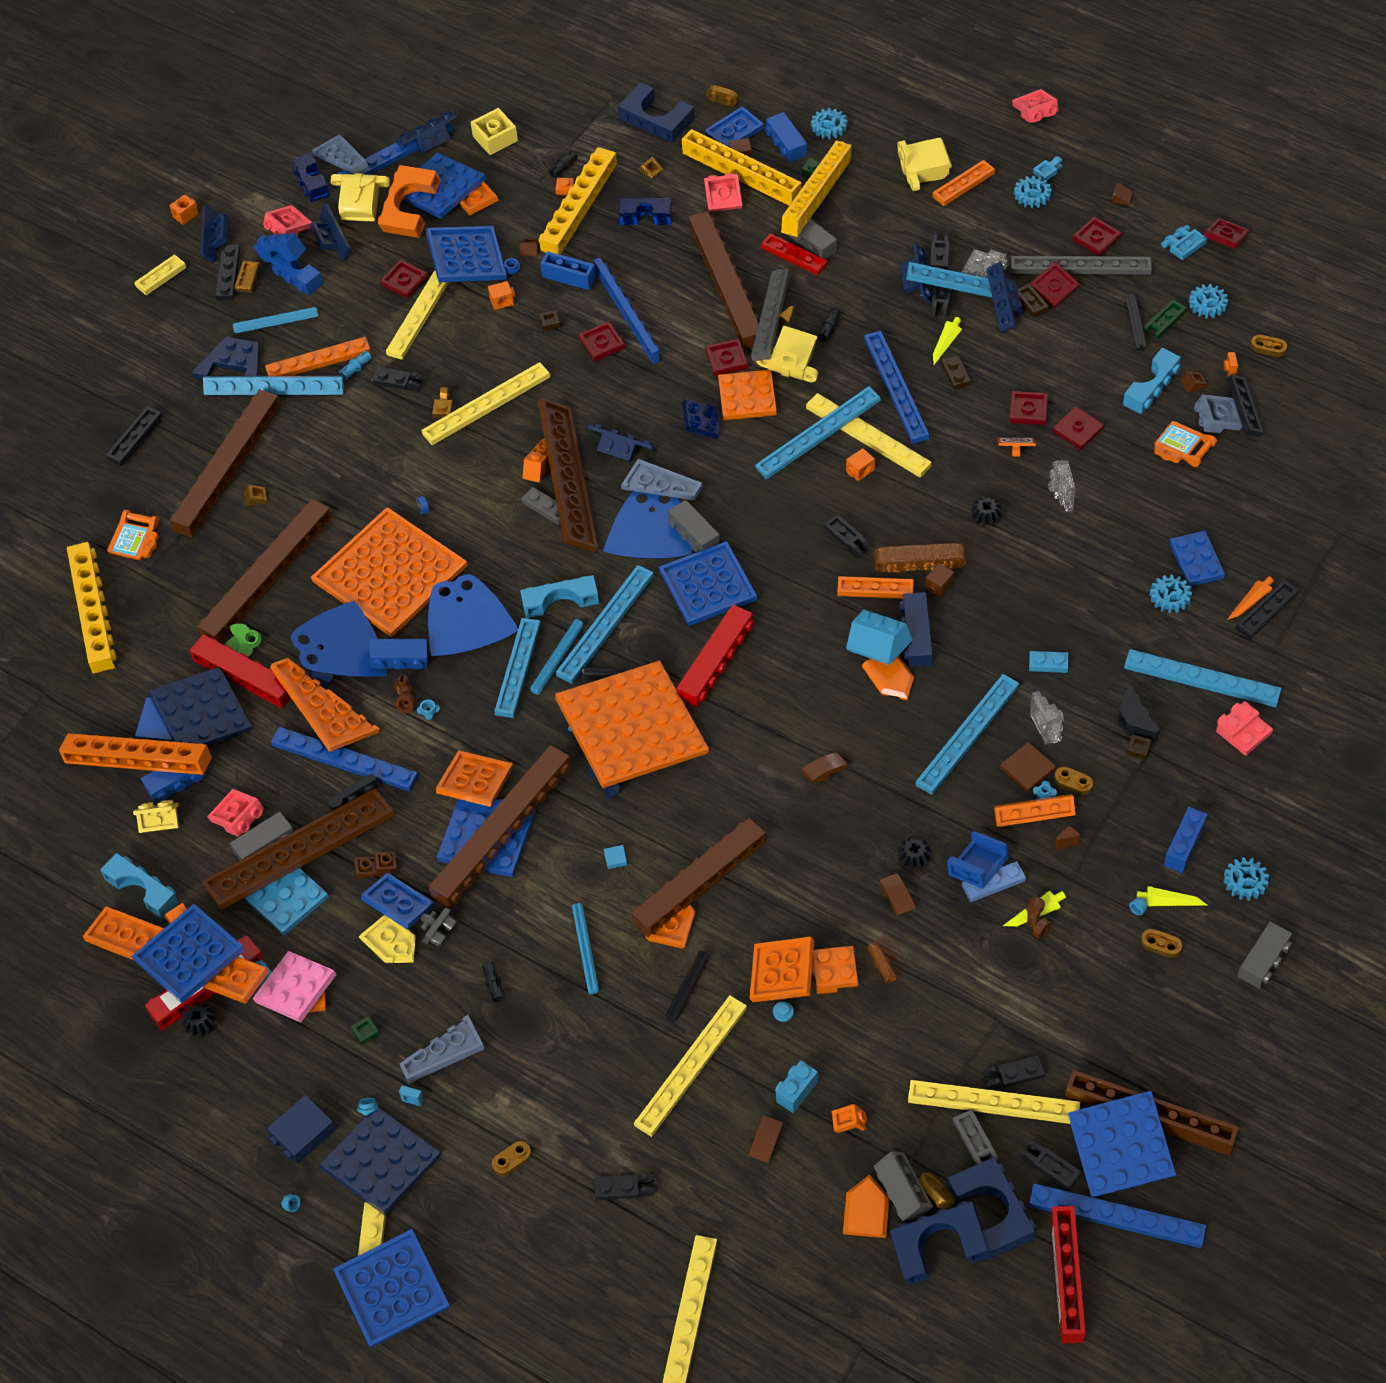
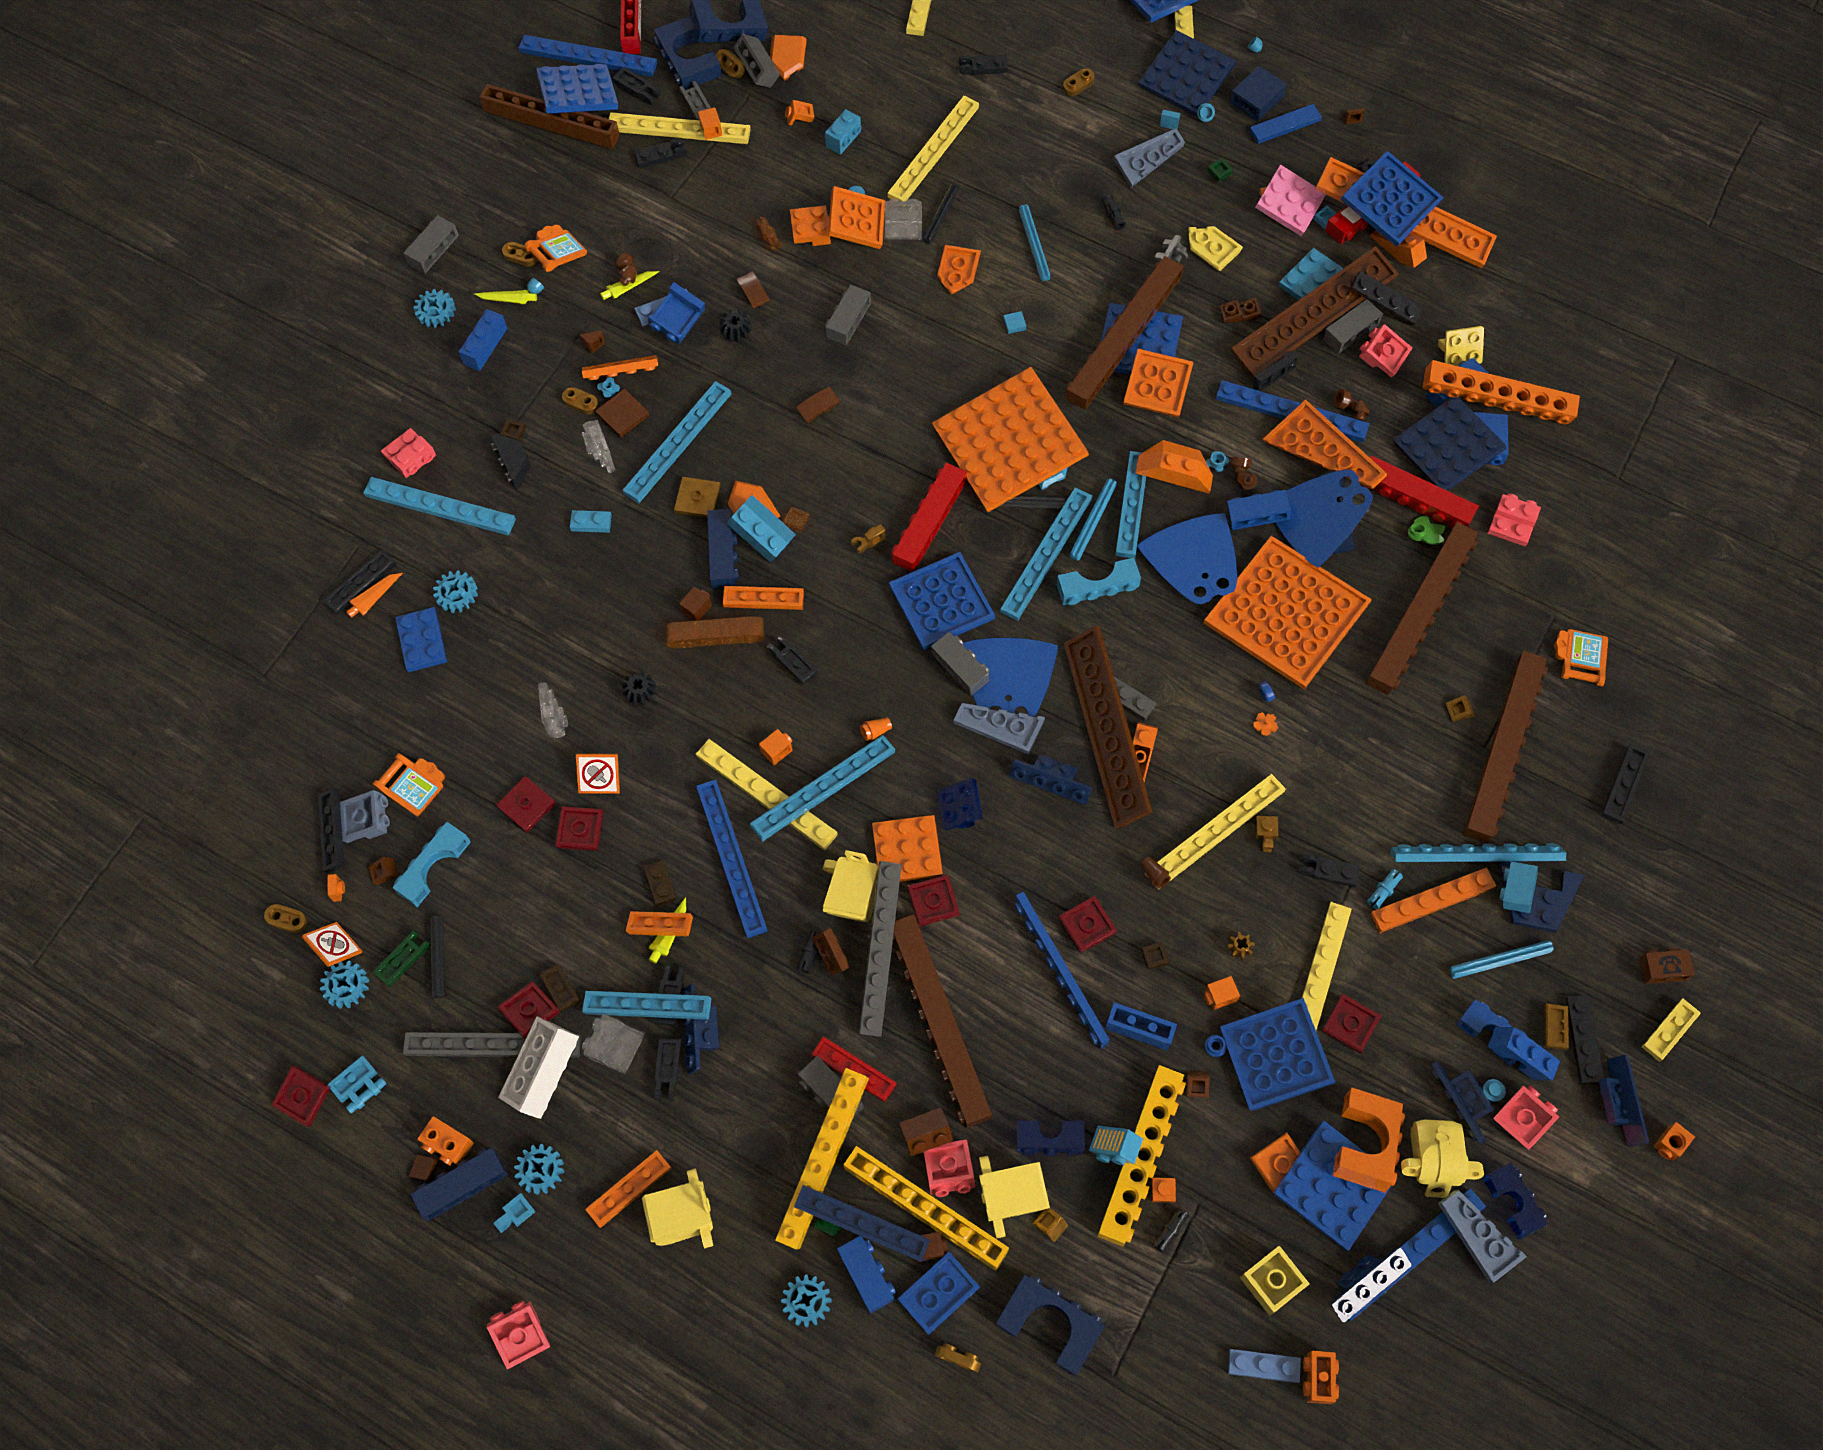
camera: 175 degrees right, 10 degrees up
yellow brick [67,542,117,674] -> none
dark azure arch [100,853,178,920] -> none
blue plate [361,873,434,930] -> none
reddish brown brick [631,818,766,938] -> none
reddish brown slope [748,1115,783,1163] -> none
pearl gold slope [780,306,794,328] -> none
dark blue bracket [986,262,1023,332] -> none
dark red plate [1072,217,1121,256] -> none
none -> piece [302,922,362,967]
none -> dark blue brick [411,1148,508,1222]
none -> orange brick [418,1116,474,1166]
none -> white slope [498,1016,579,1119]
none -> orange piece [524,225,587,272]
none -> orange plate [626,912,693,936]
none -> pearl gold plate [674,477,721,518]
none -> orange brick [698,108,723,140]
none -> clear orange tile [783,507,810,532]
none -> dark blue plate [794,1185,930,1262]
none -> reddish brown bracket [812,928,849,976]
none -> dark grey brick [824,285,871,346]
none -> pearl gold plate [851,524,886,554]
none -> orange cone [860,717,892,741]
none -> clear plate [885,199,922,240]
none -> reddish brown brick [899,1108,953,1156]
none -> light yellow piece [979,1156,1050,1239]
none -> dark azure brick [1089,1126,1143,1166]
none -> orange wedge [1135,440,1213,494]
none -> reddish brown cone [1141,857,1171,888]
none -> pearl gold gear [1227,932,1255,961]
none -> medium blue plate [1228,1349,1301,1383]
none -> blue tile [1250,104,1322,144]
none -> orange plant [1253,712,1279,736]
none -> orange brick [1303,1351,1339,1404]
none -> reddish brown arm [1333,389,1370,421]
none -> reddish brown slope [1342,108,1365,124]
none -> black plate [1350,271,1423,325]
none -> dark azure plate [1482,1079,1506,1102]
none -> coral plate [1488,494,1541,547]
none -> dark azure brick [1500,862,1538,913]
none -> reddish brown brick [1639,947,1695,984]

